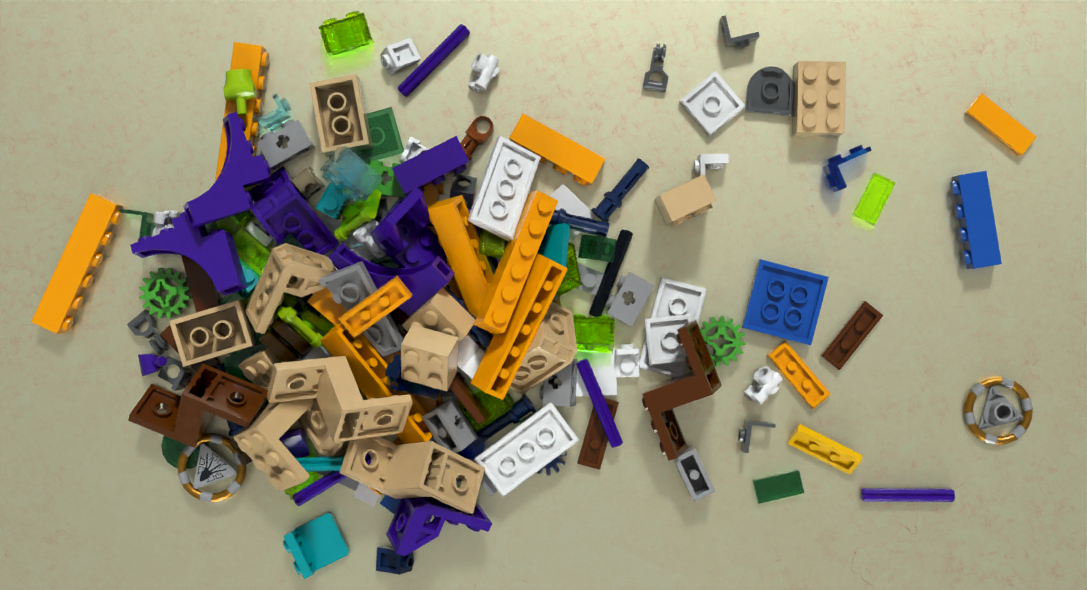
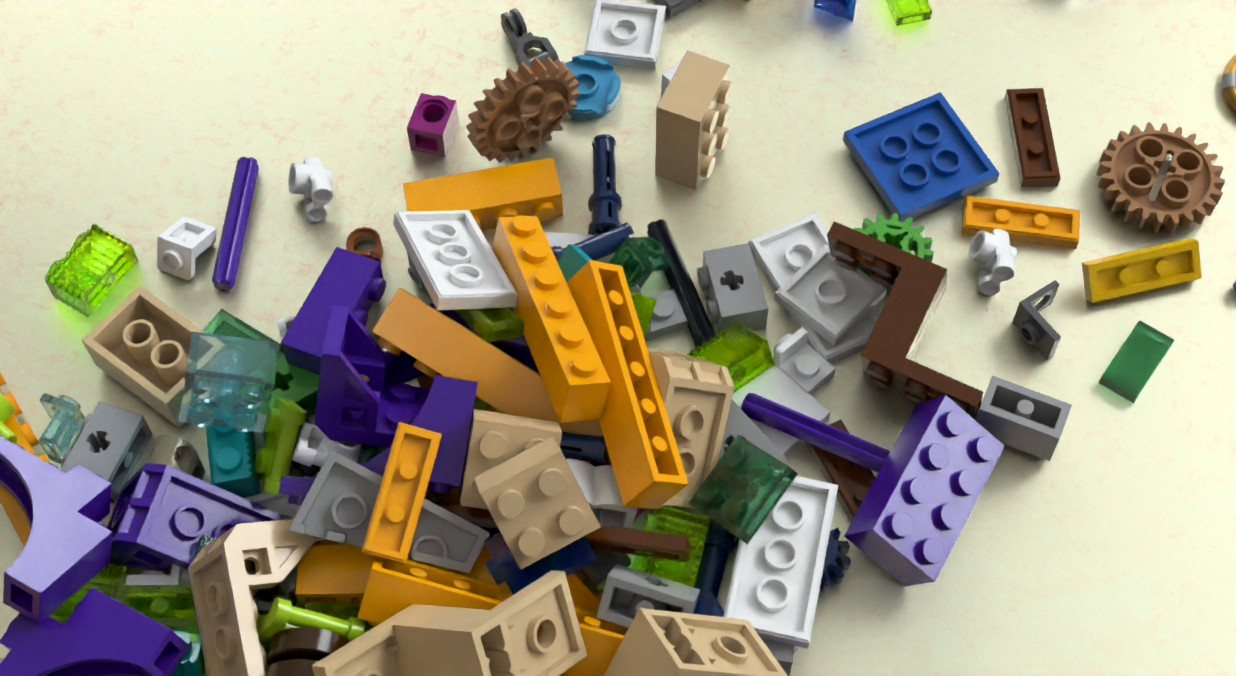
camera: 40 degrees left, 30 degrees down
none -> magenta brick [407,93,459,158]
none -> medium nougat gear [466,57,580,163]
none -> dark azure tile [562,55,621,121]
none -> clear green plate [689,435,798,545]
none -> brick [844,395,1005,587]
none -> medium nougat gear [1096,122,1225,233]

